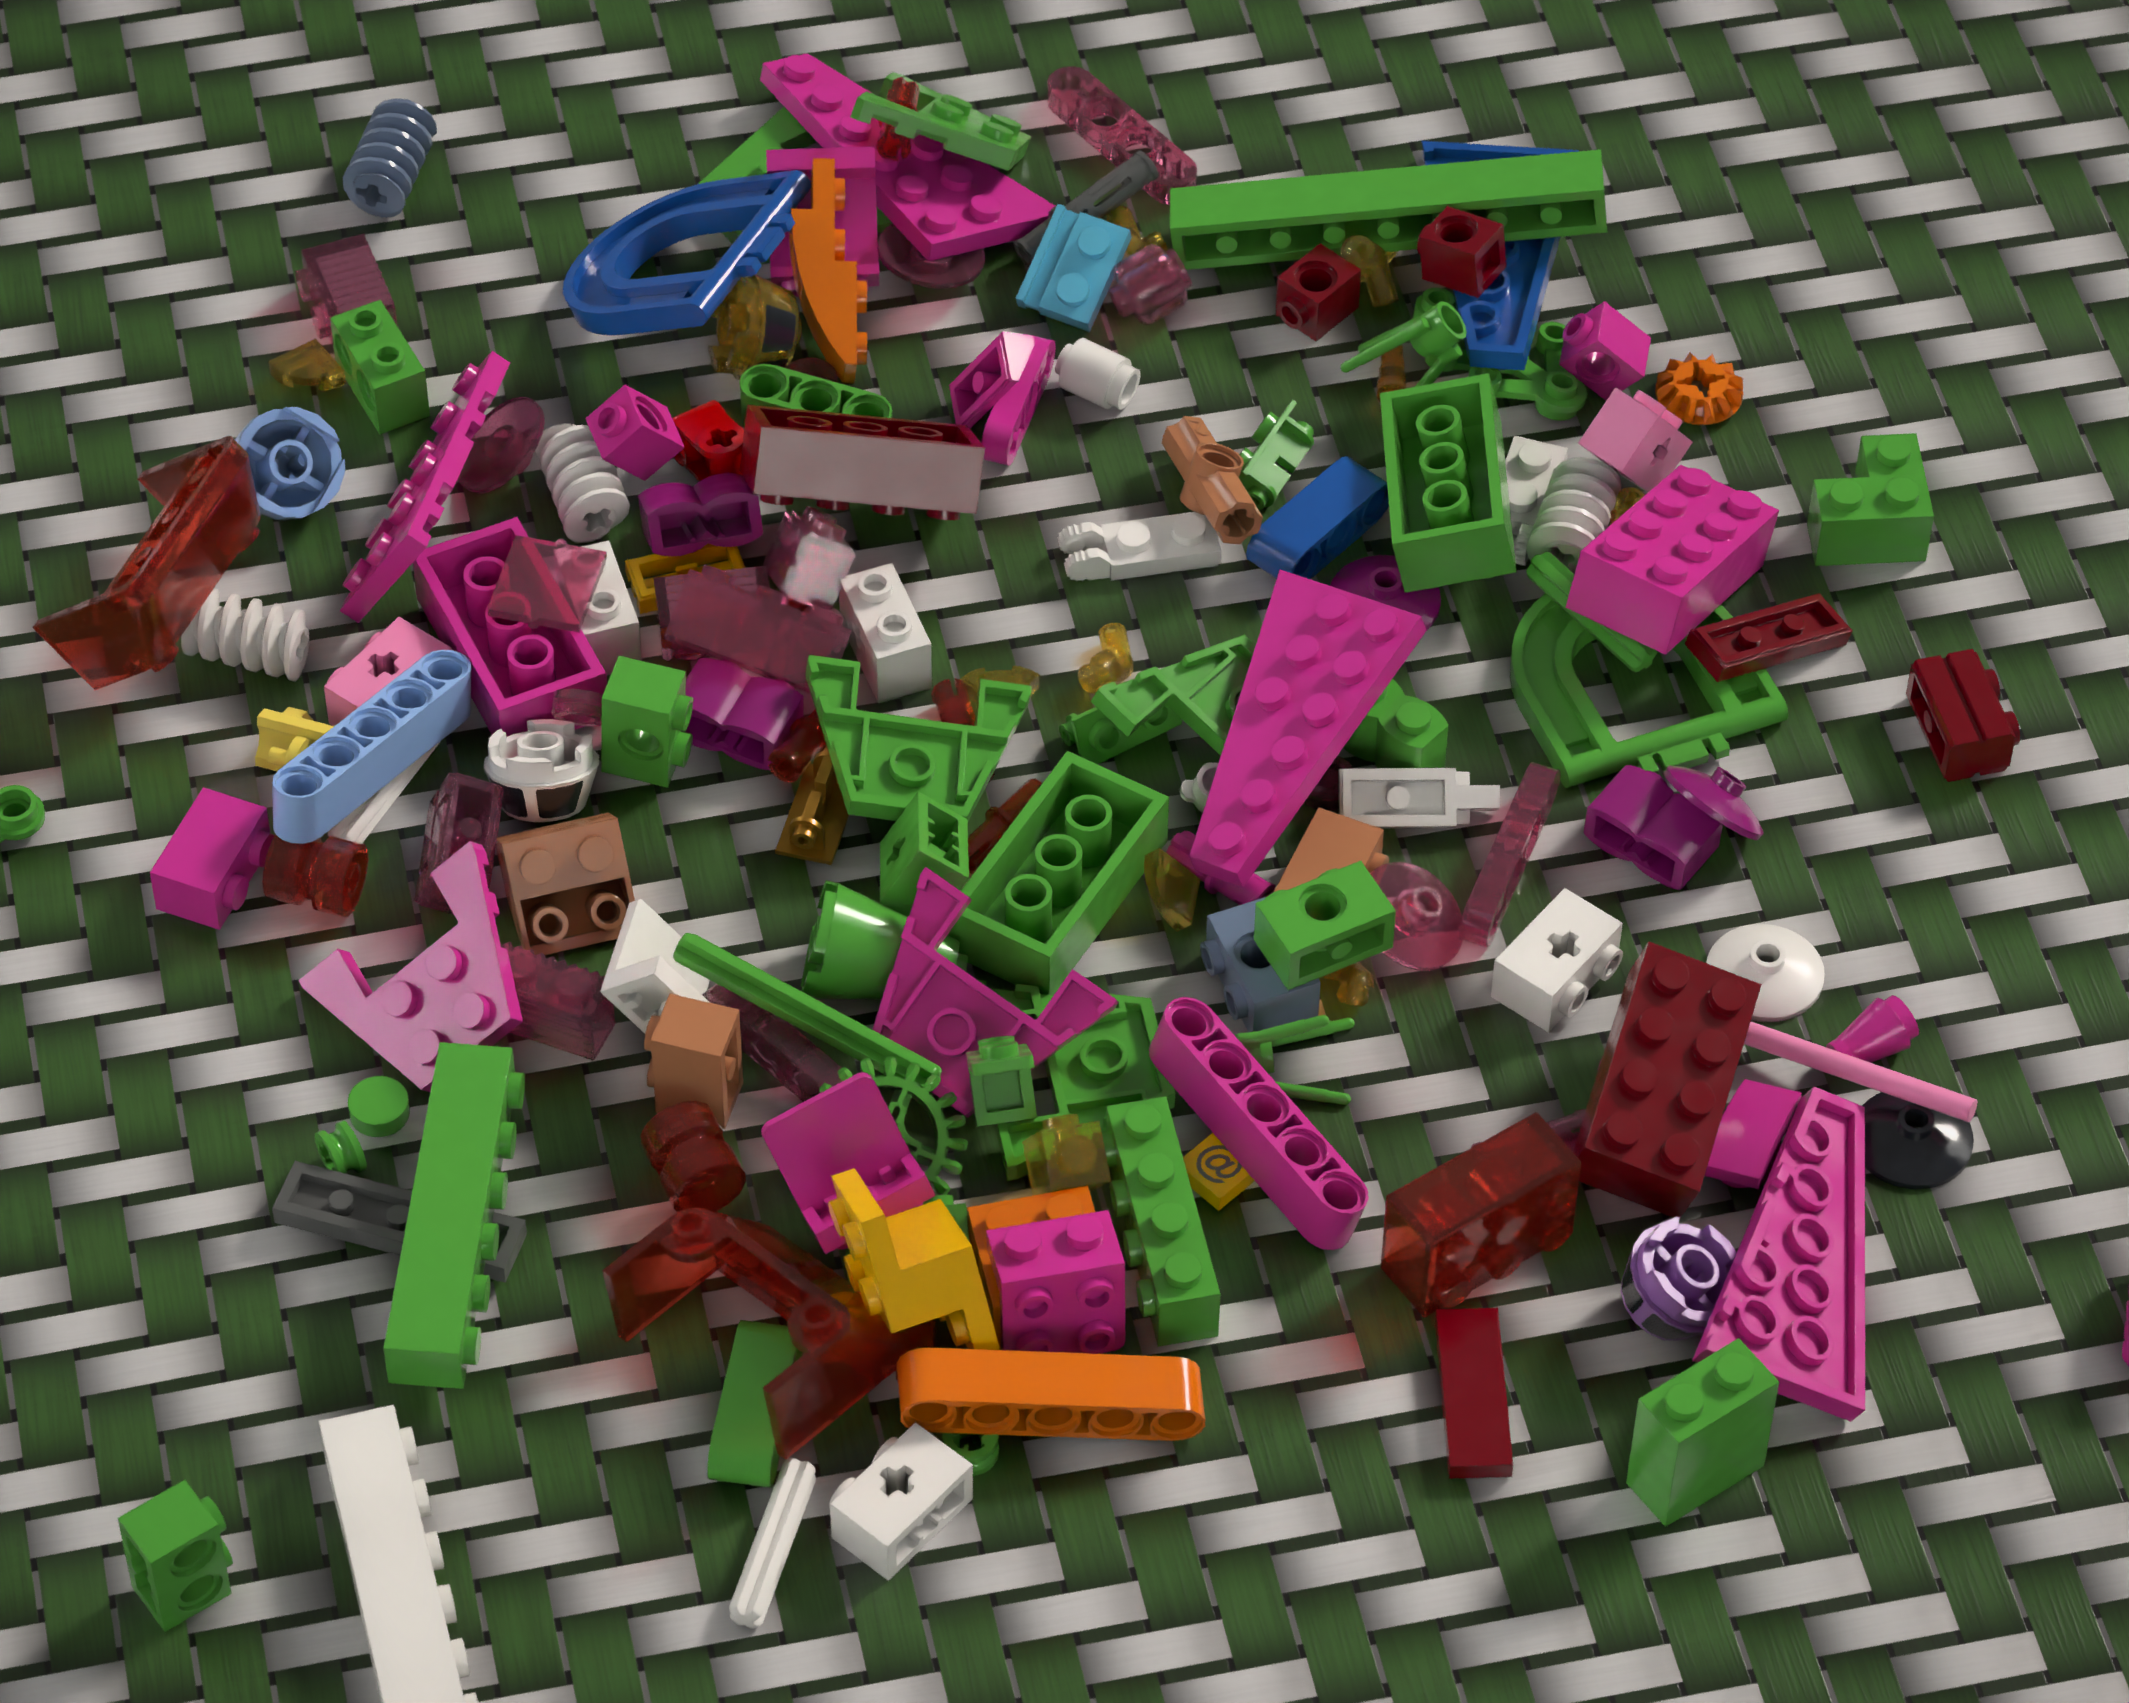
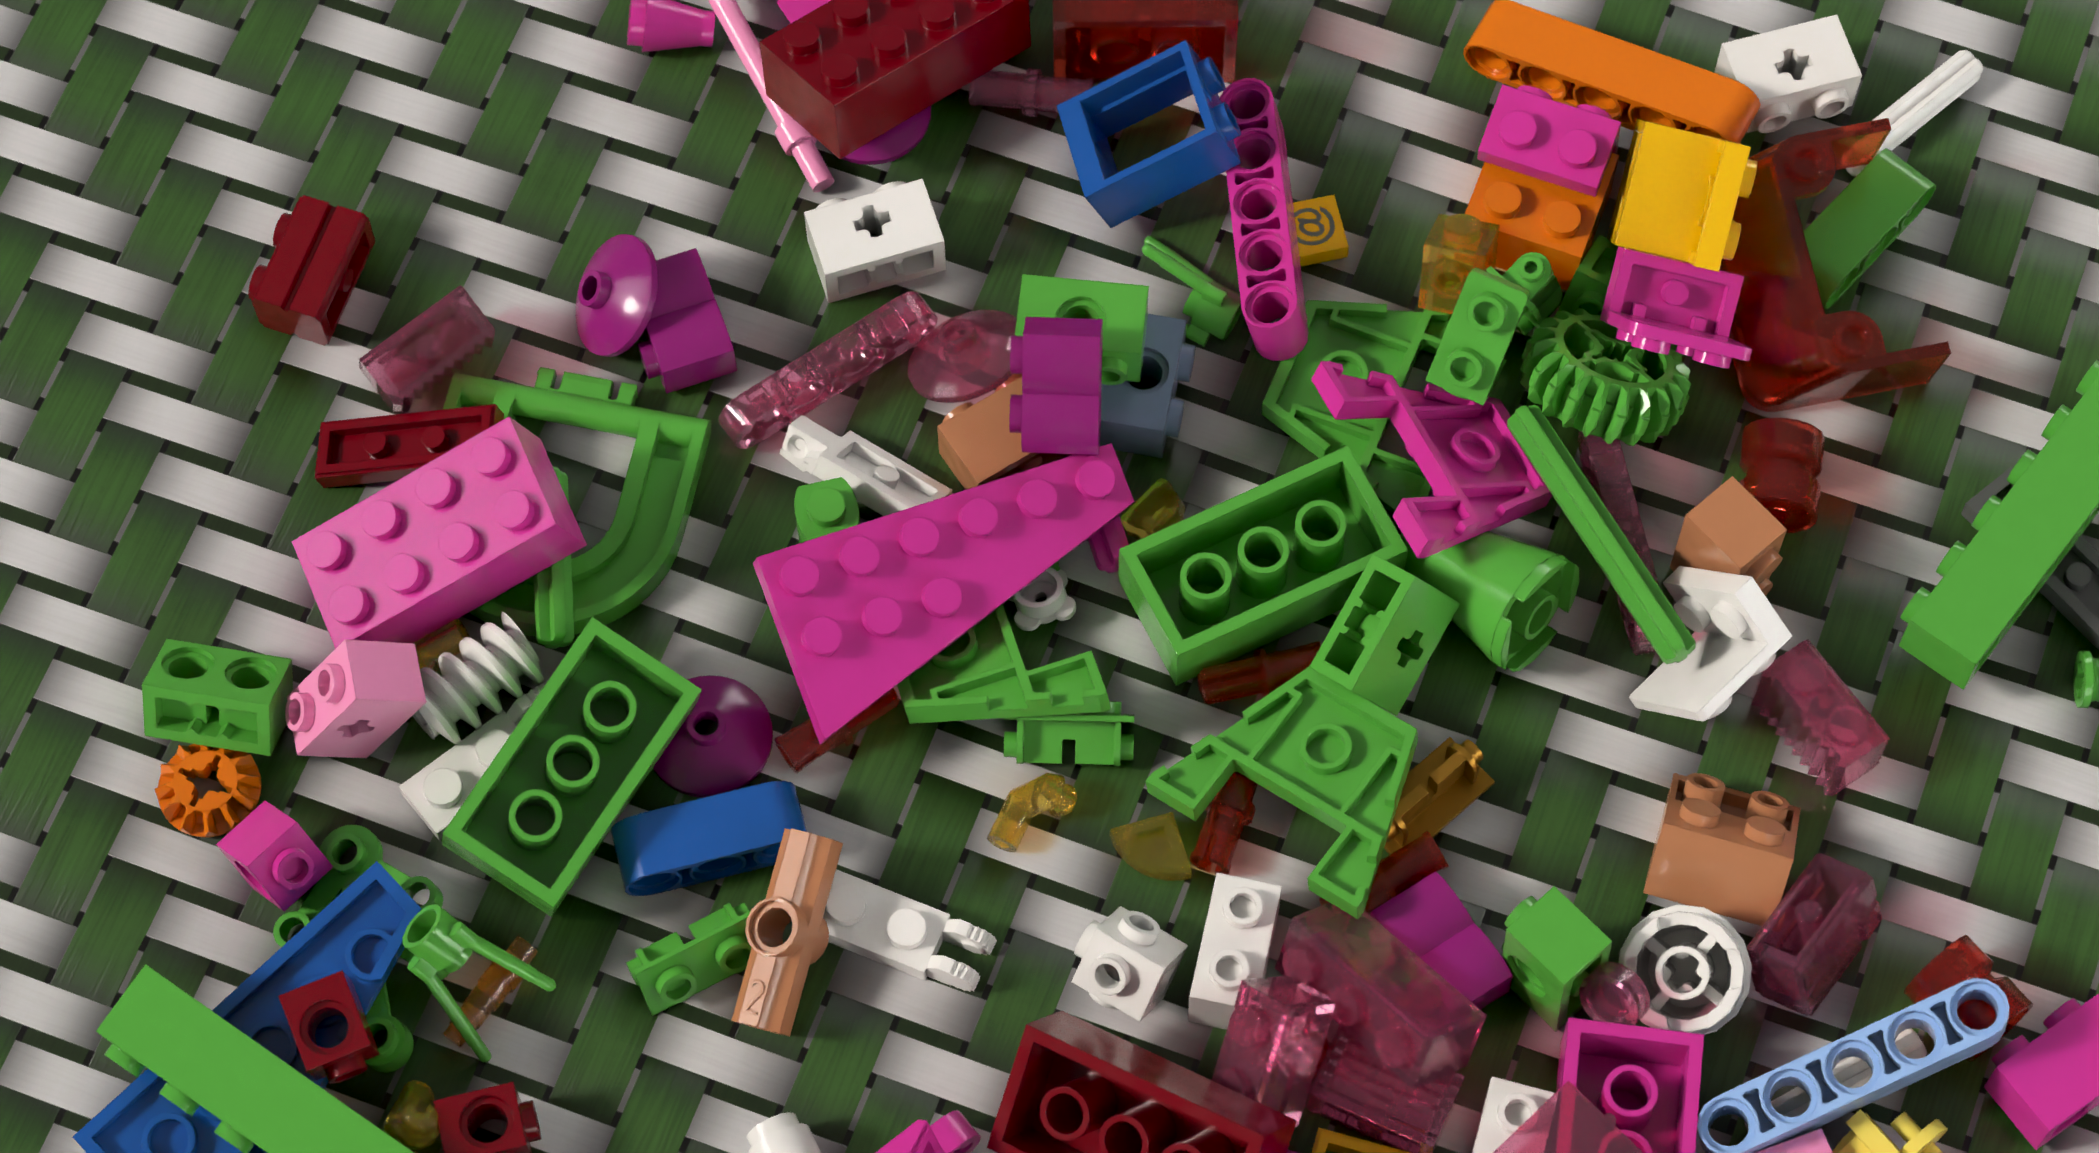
camera: 145 degrees left, 15 degrees up
dark pink wing [298,841,523,1092] -> none
bright green tile [348,1076,410,1137] -> none
bright green brick [1097,1096,1220,1347] -> none
white dish [1706,924,1825,1022] -> none
bright green brick [1807,433,1934,566] -> none
none -> bright green brick [142,639,293,756]
none -> clear pink brick [359,285,495,414]
none -> magenta brick [1009,317,1103,455]
none -> blue window [1057,40,1241,228]
none -> white brick [1071,906,1188,1022]
none -> bright green hinge [1486,252,1563,336]

